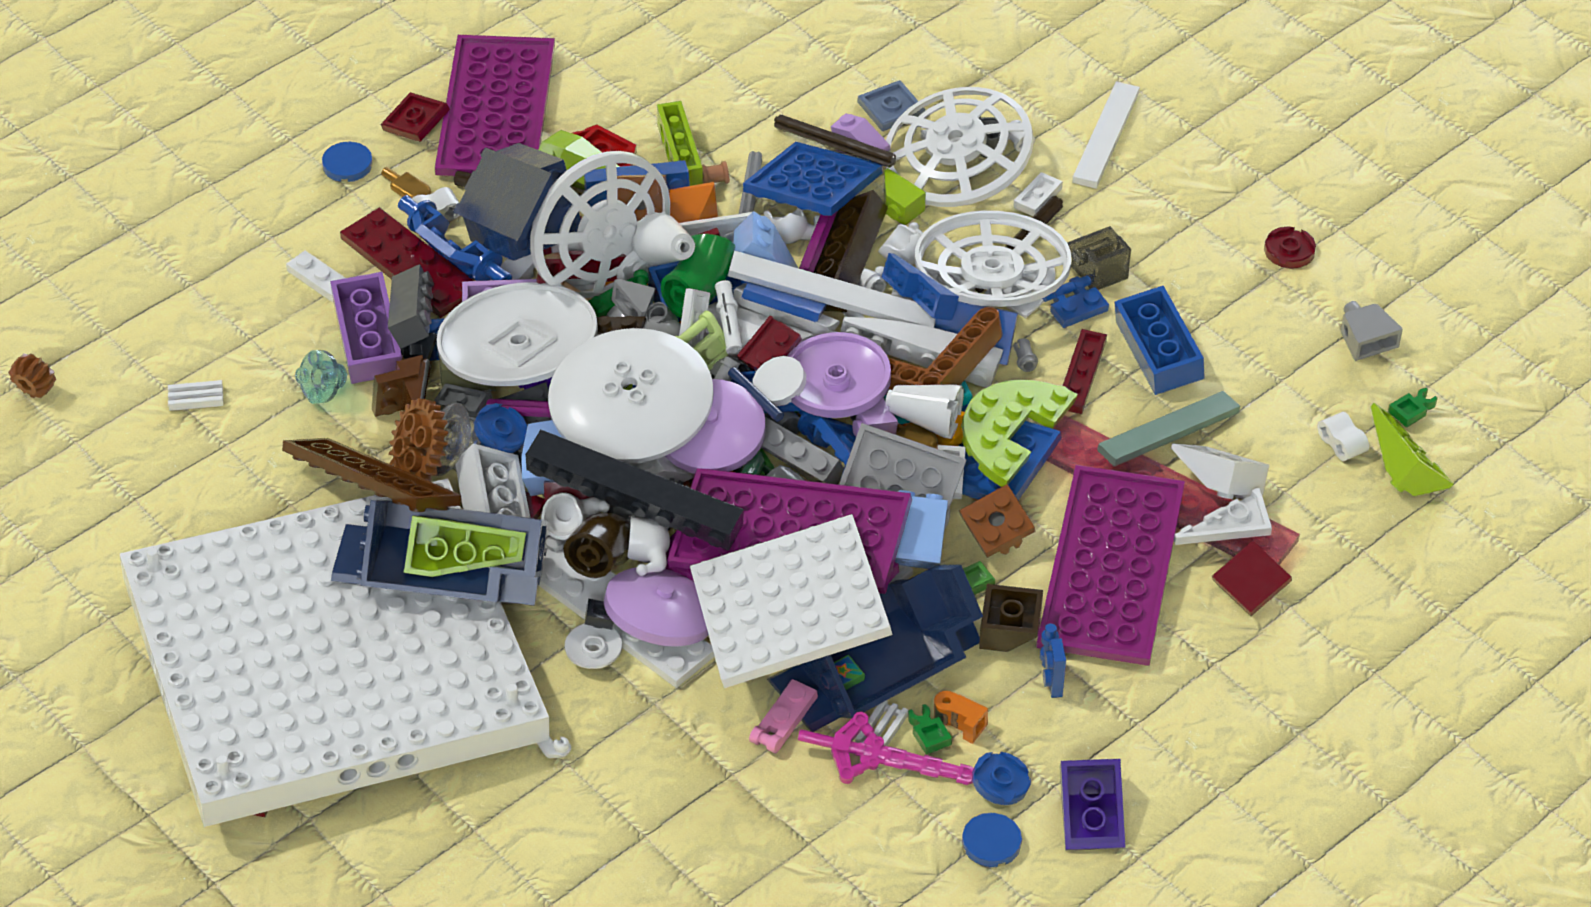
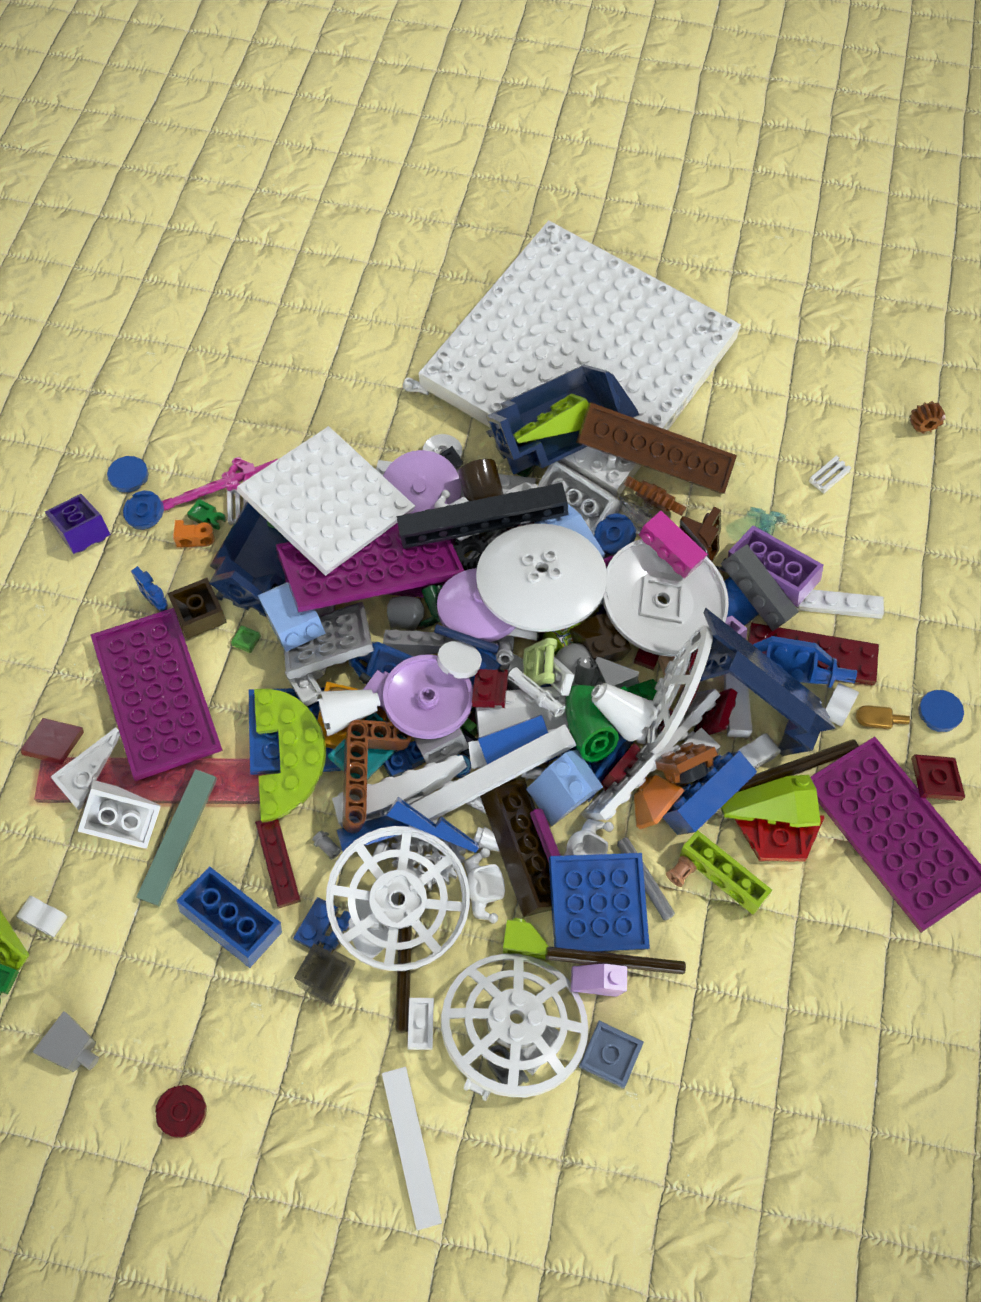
camera: 145 degrees right, 15 degrees up
dark orange piece [959,484,1036,558] -> none
none -> dark pink brick [639,511,708,579]

